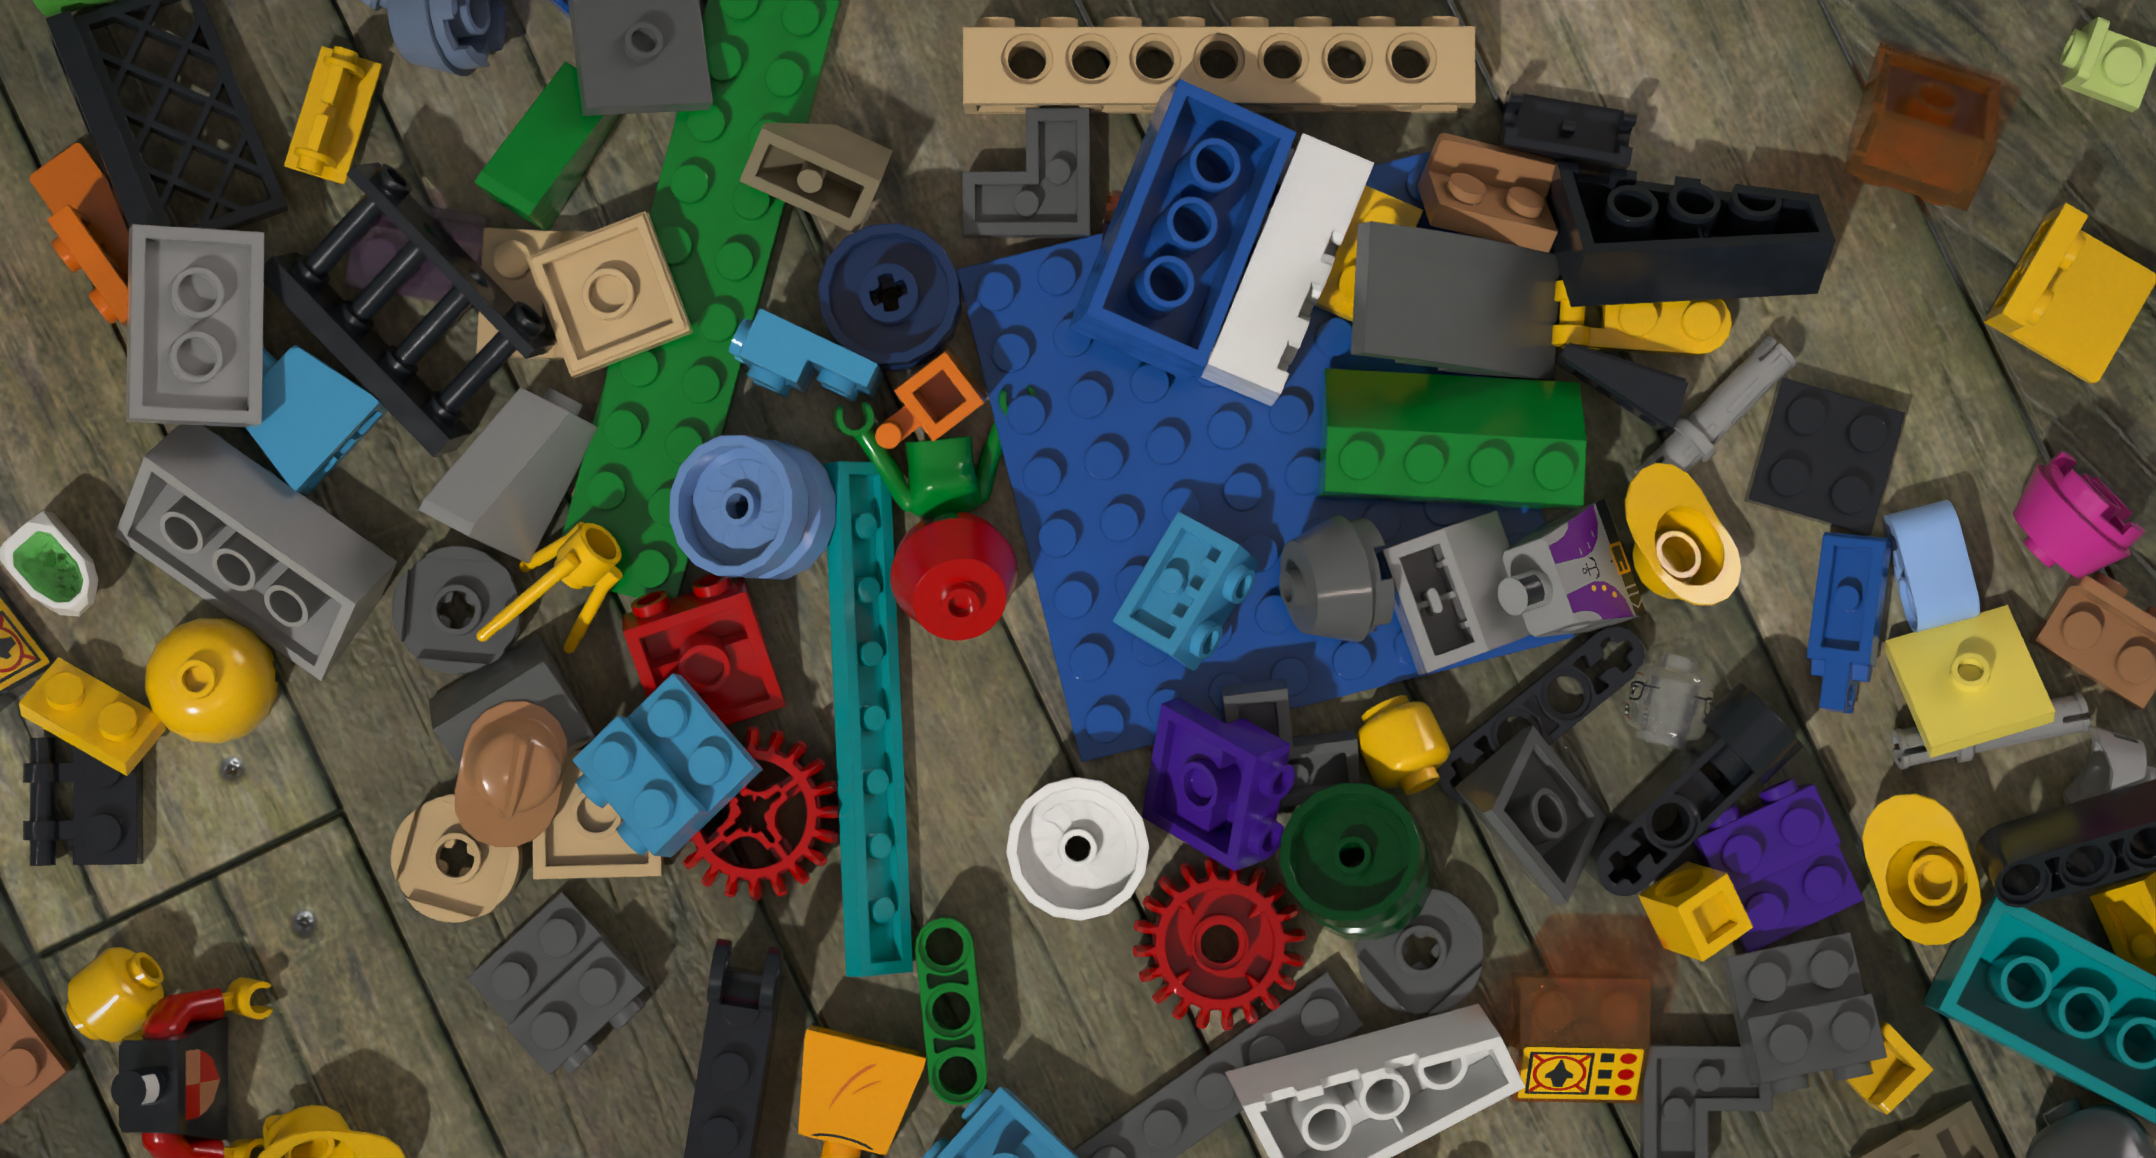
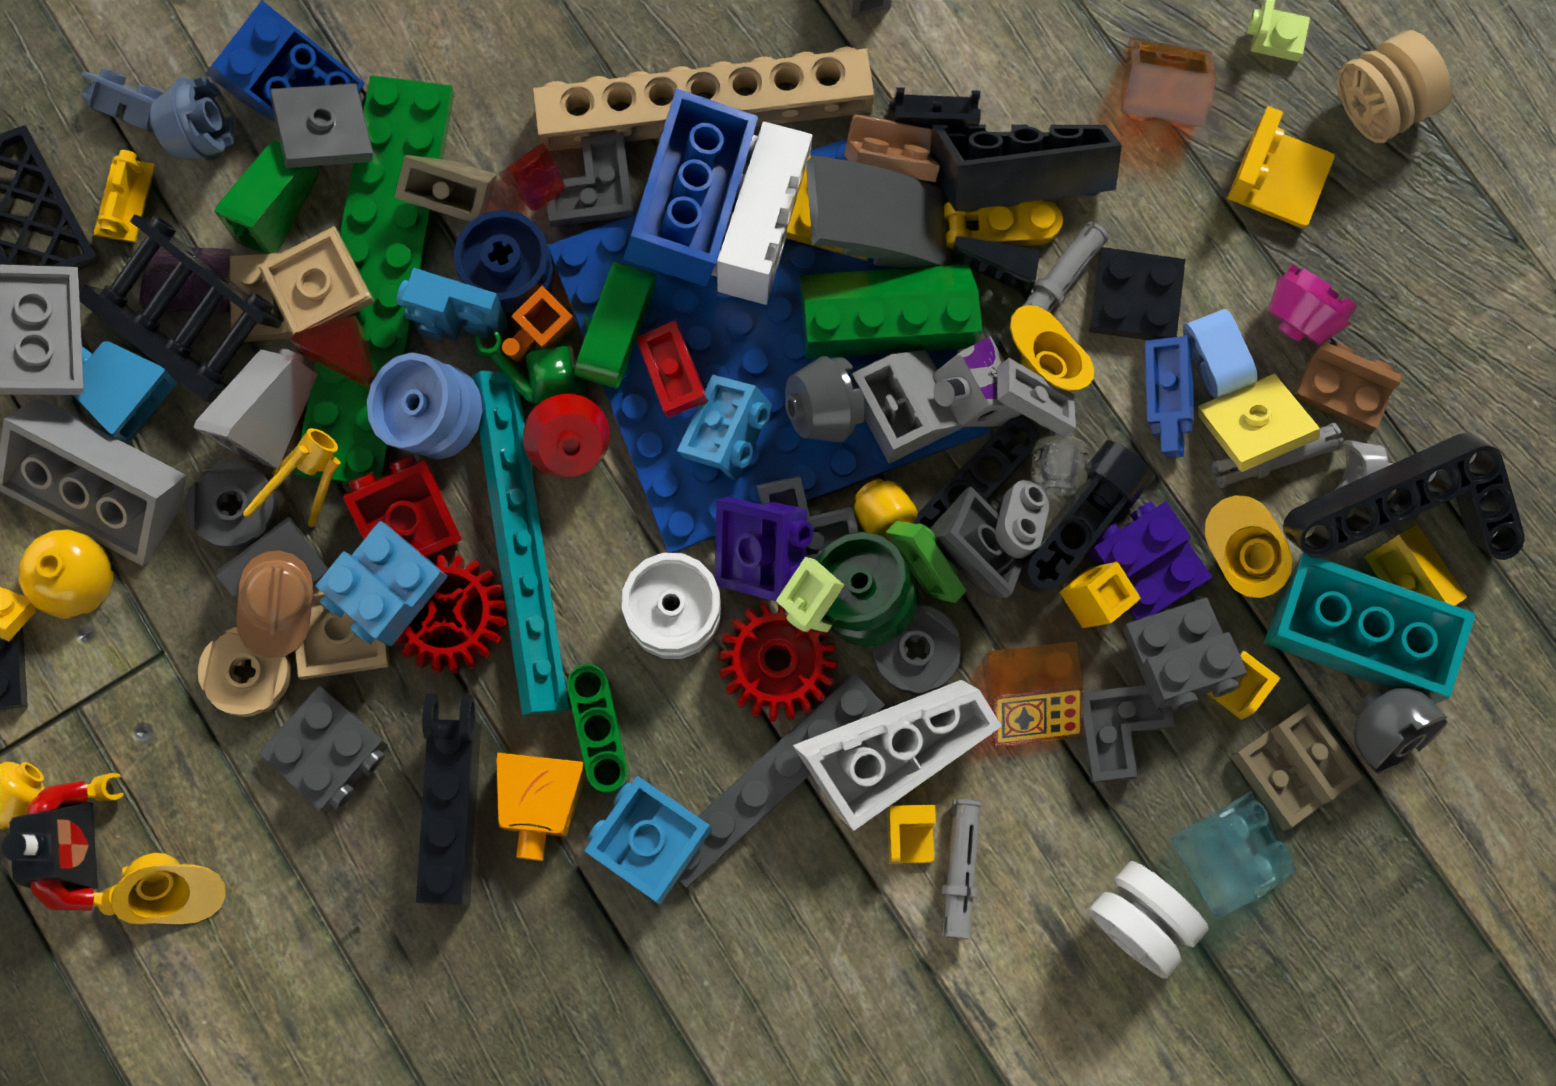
camera: 10 degrees left, 10 degrees down
none -> clear red slope [290,315,377,390]
none -> clear red slope [498,142,565,211]
none -> green beam [575,261,657,389]
none -> red plate [636,320,708,418]
none -> yellowish green bracket [776,557,845,632]
none -> bright green plate [886,521,966,603]
none -> light grey plate [995,480,1049,559]
none -> light grey plate [997,358,1076,437]

